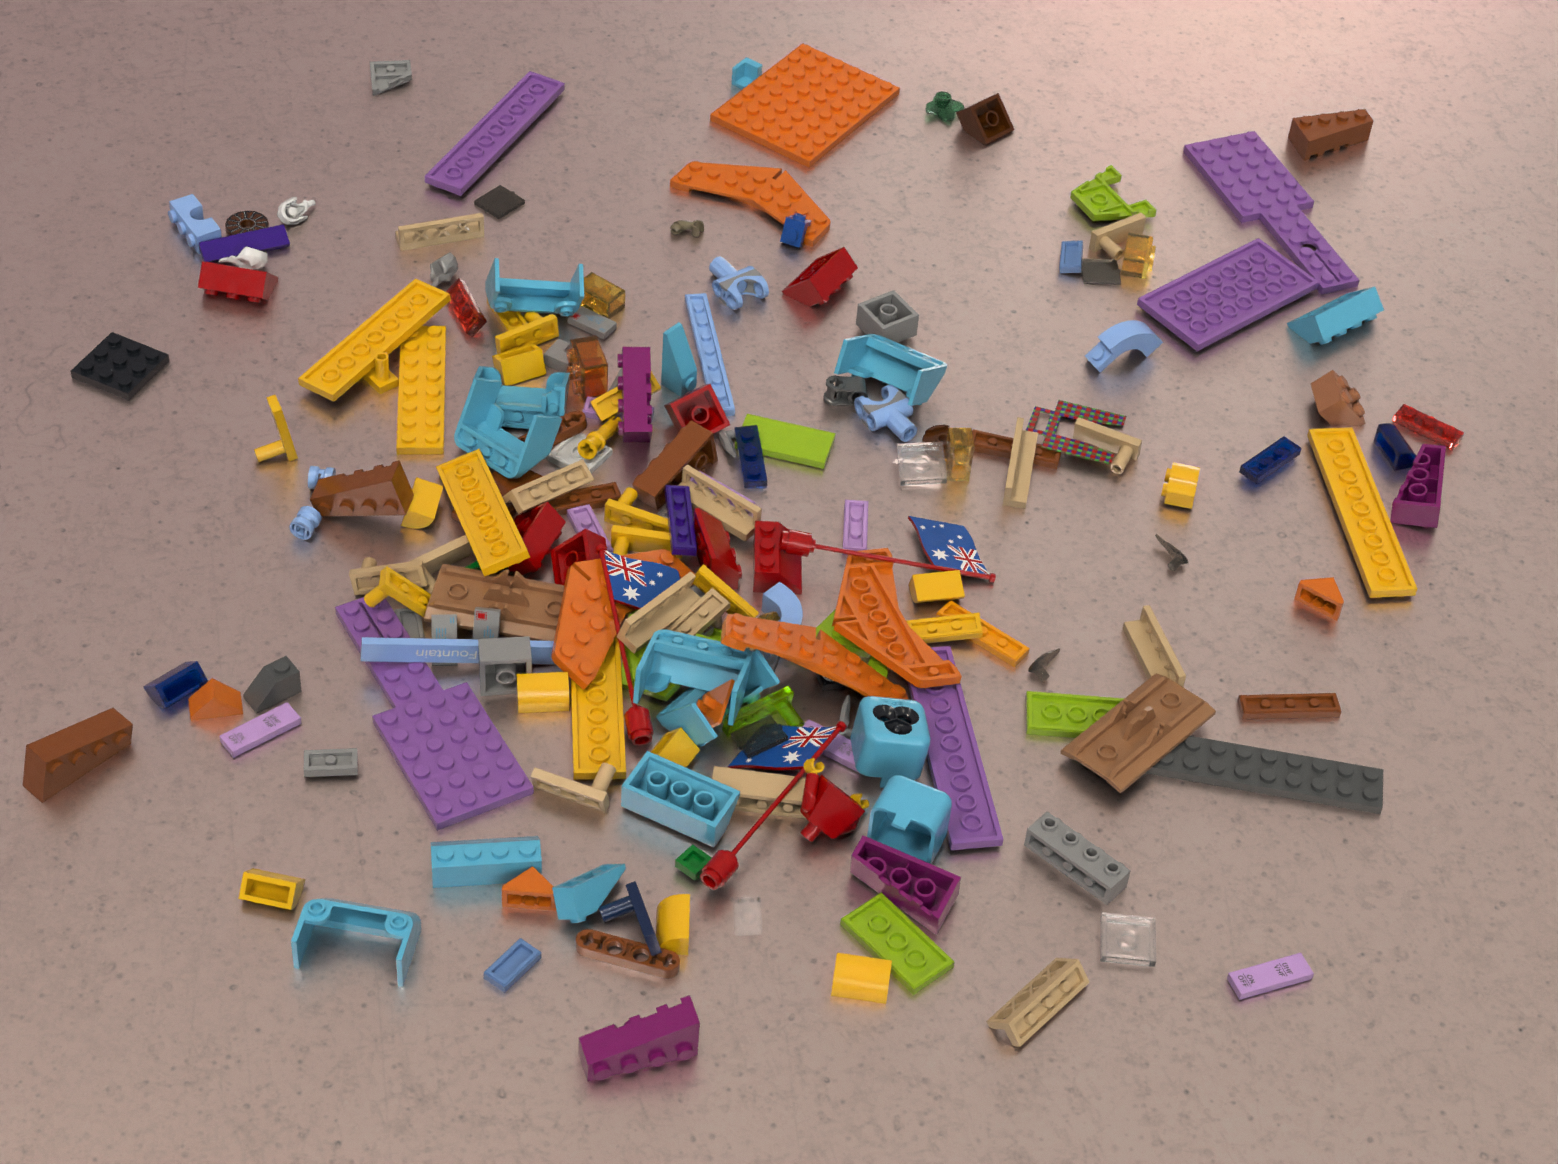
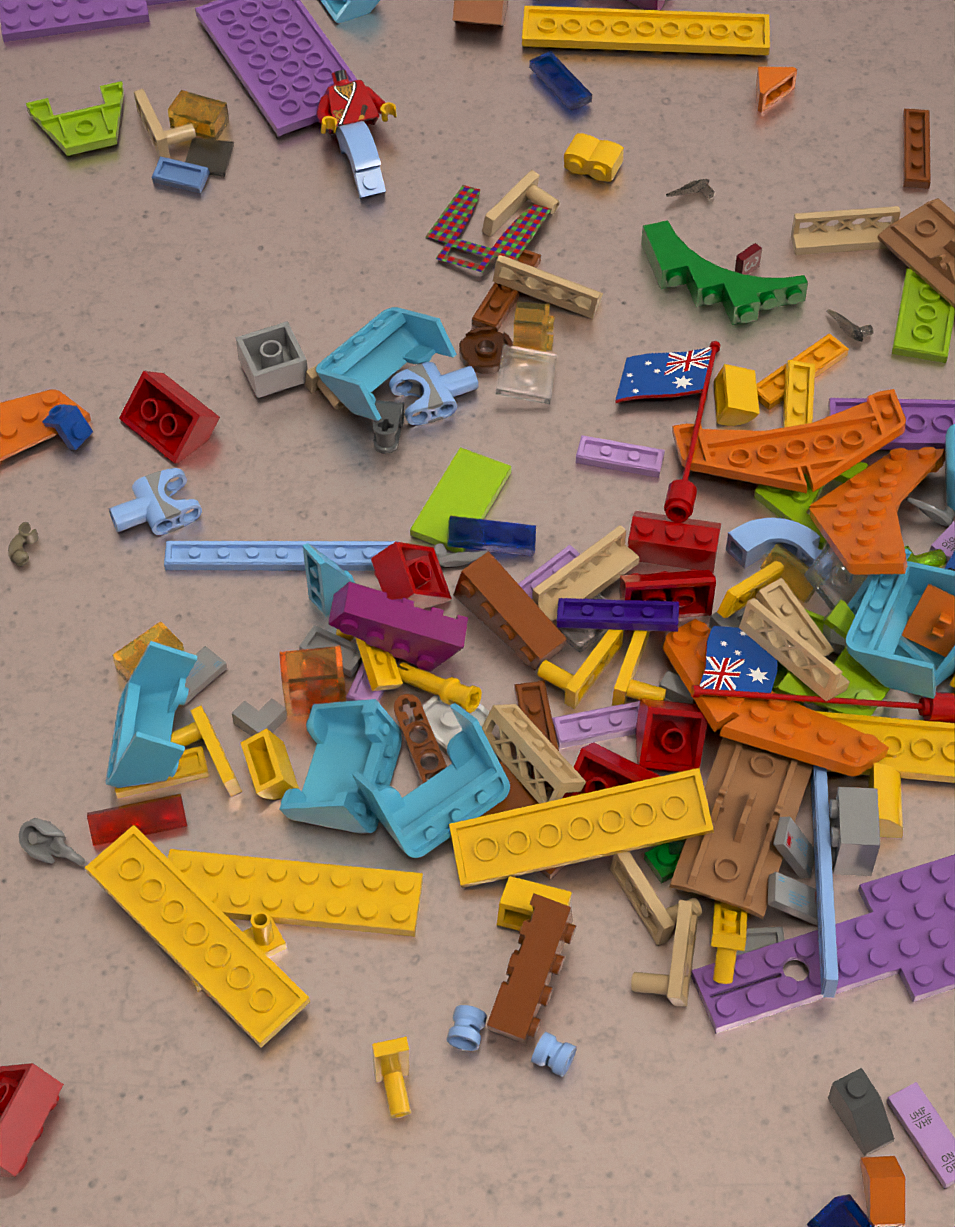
camera: 75 degrees left, 10 degrees up
none -> red torso [316,70,397,135]
none -> green arch [641,220,808,325]
none -> dark red tile [735,243,762,275]

